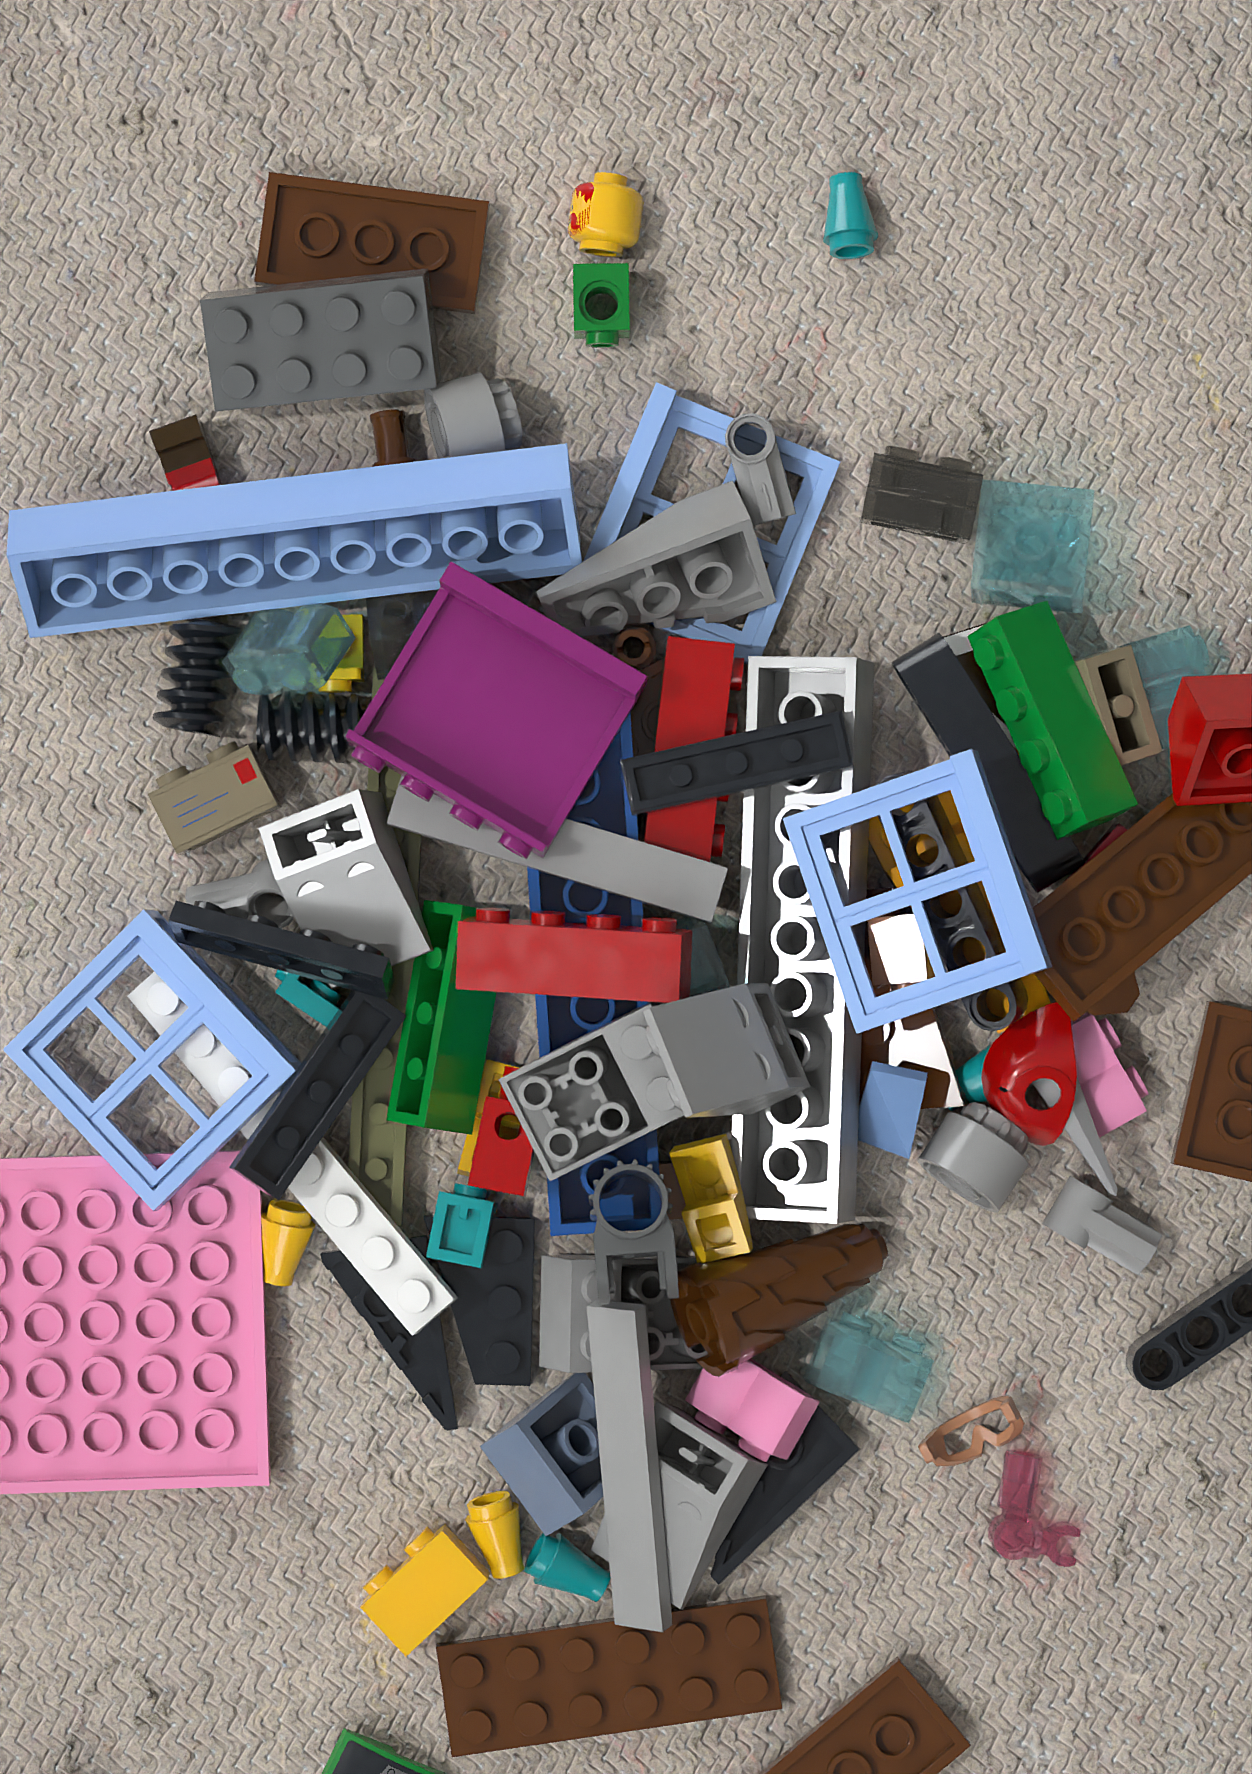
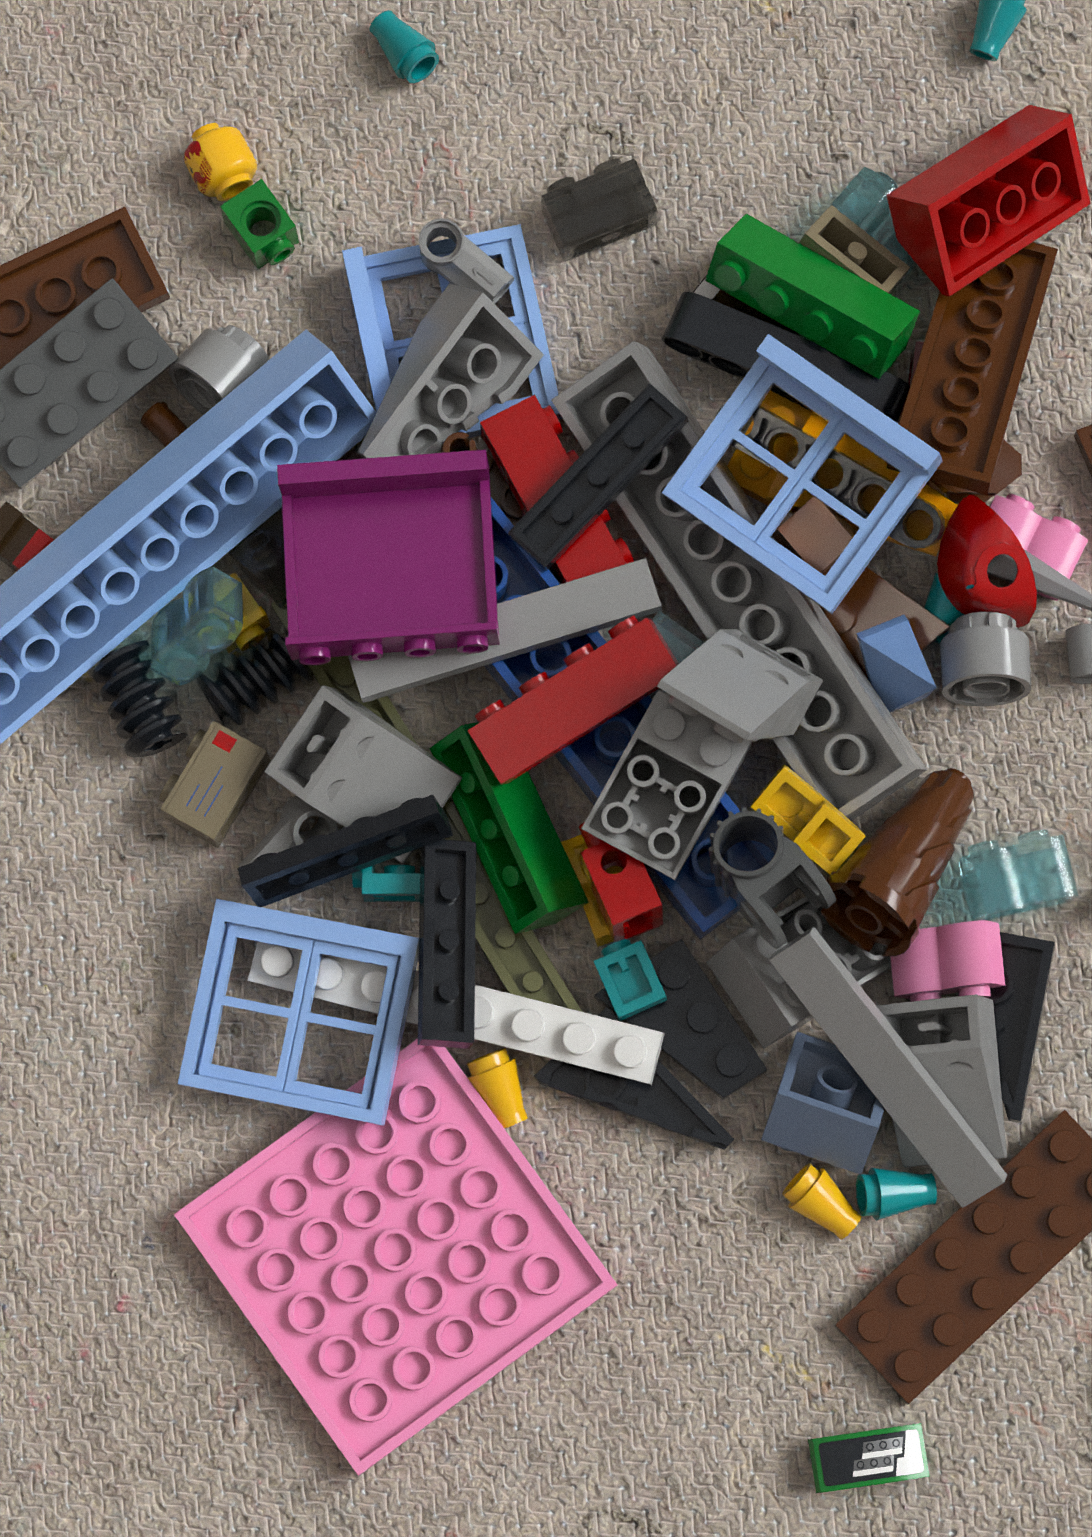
camera: 30 degrees left, 10 degrees down
yellow brick [360,1524,490,1657] -> none
clear light blue brick [970,479,1095,613] -> none

